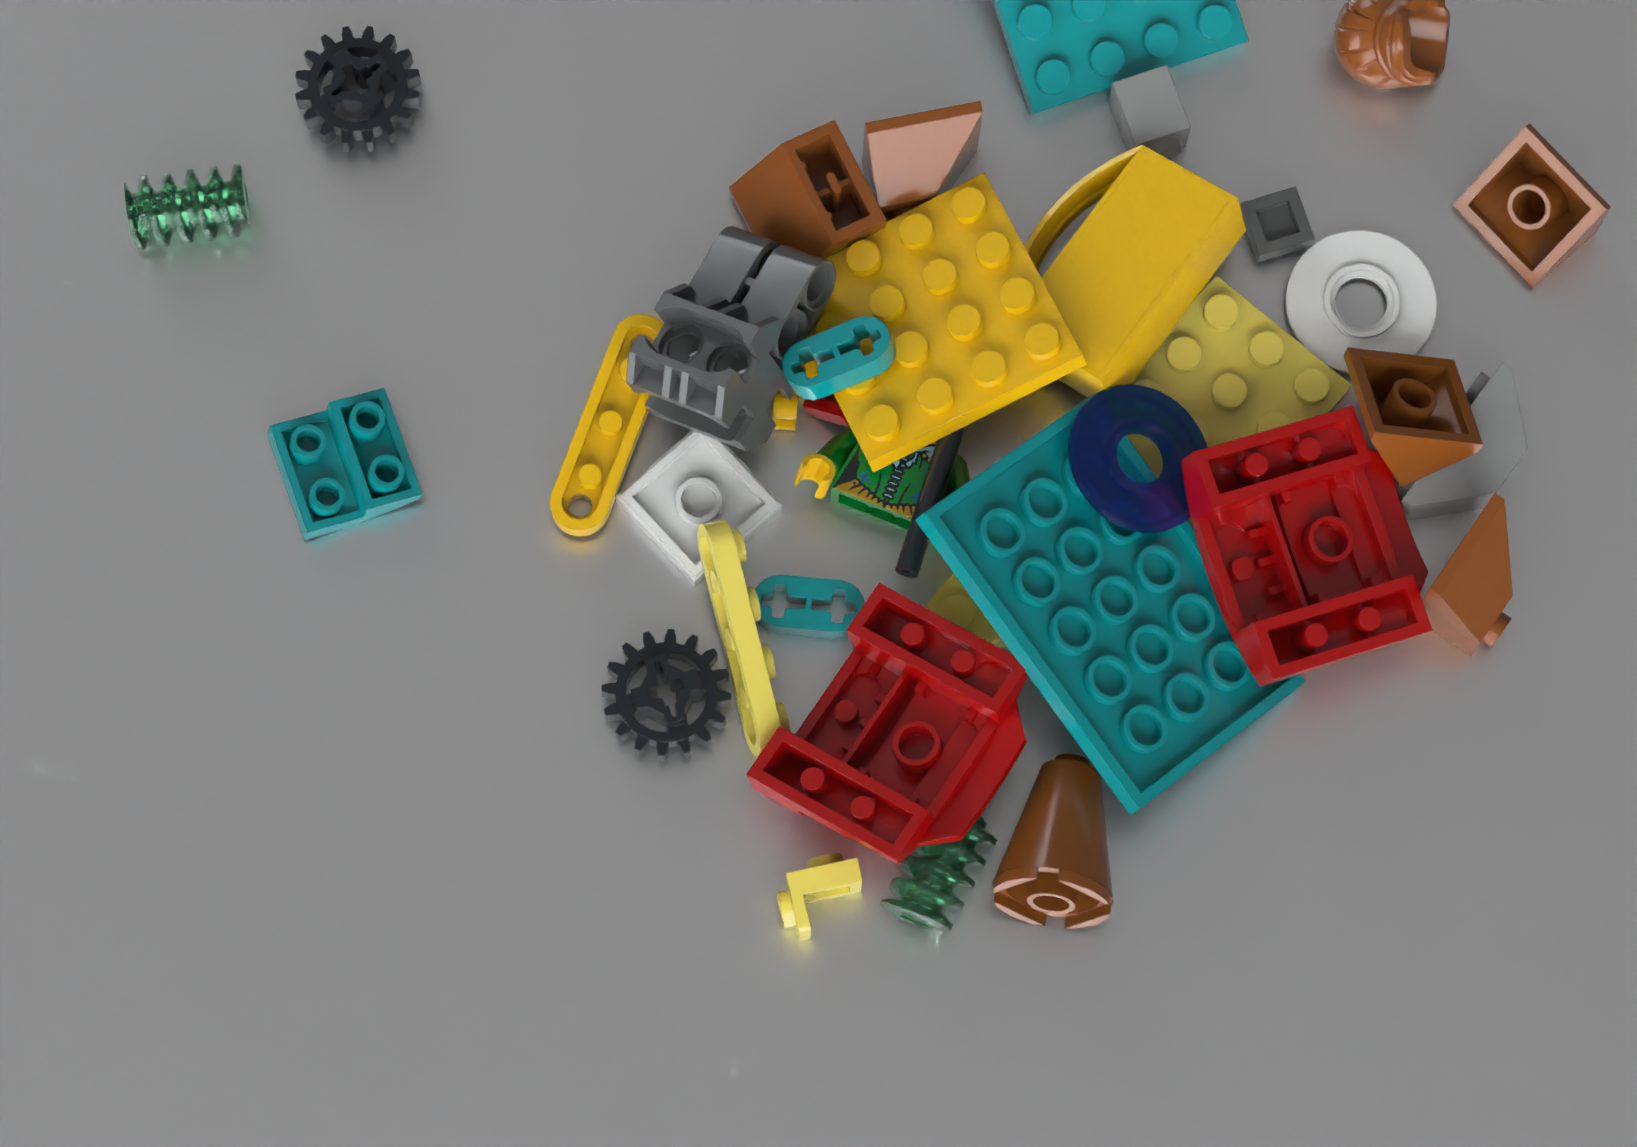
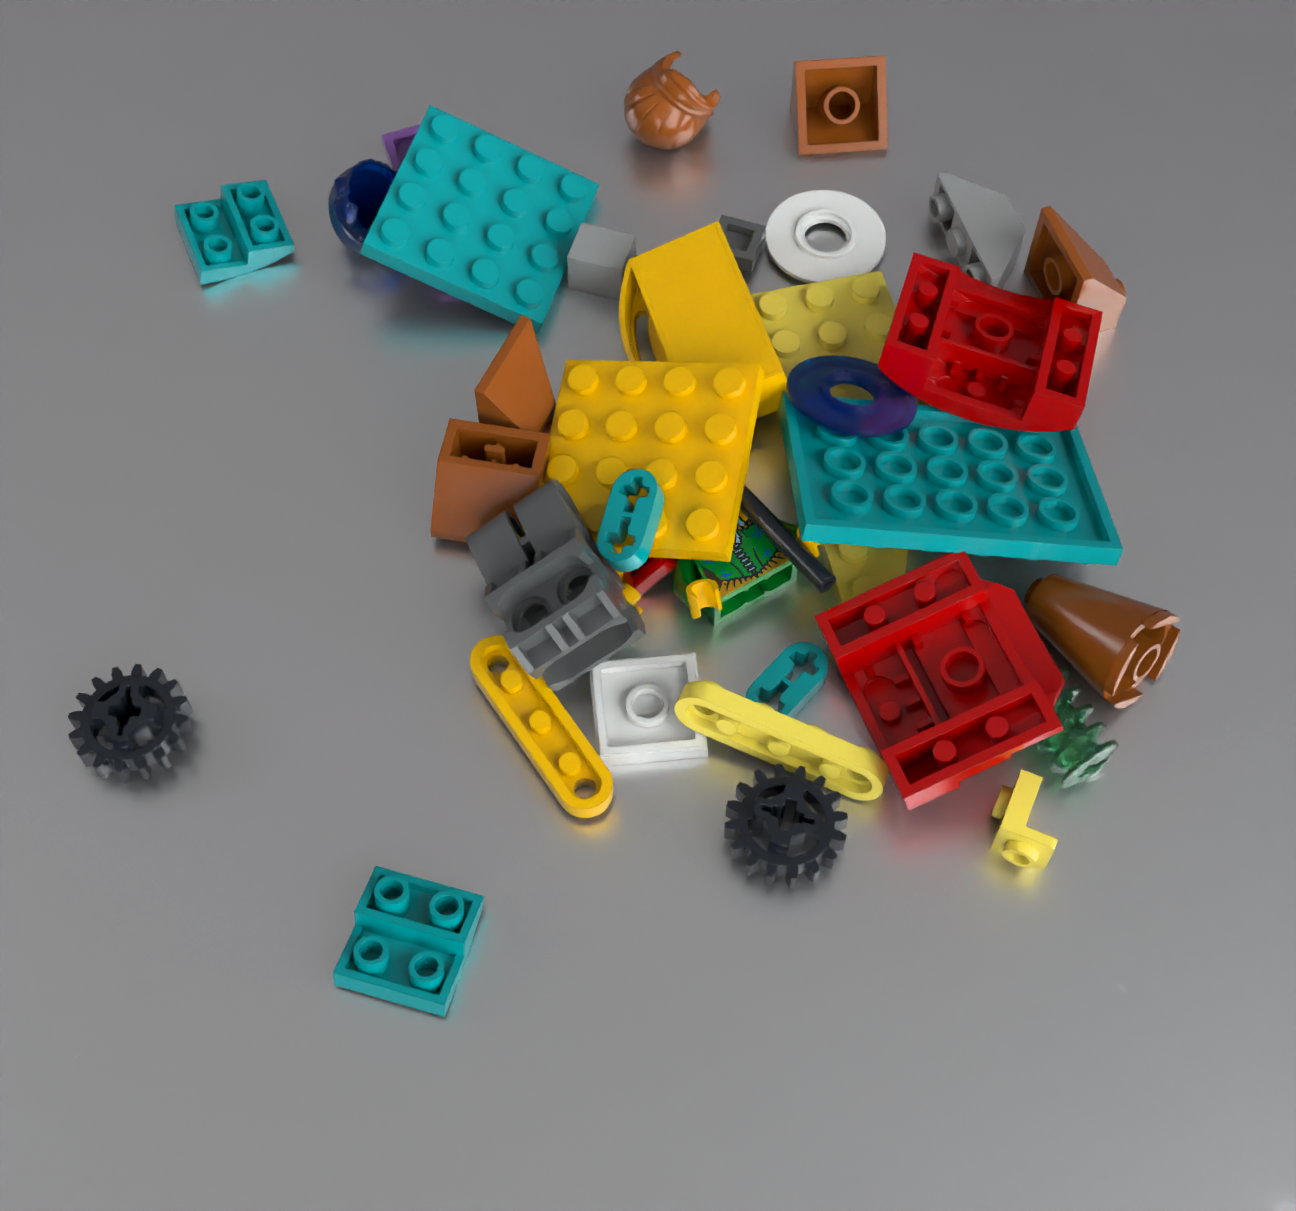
camera: 50 degrees left, 15 degrees down
clear green piece [124,163,251,250] -> none
dark orange slope [1343,347,1483,487] -> none

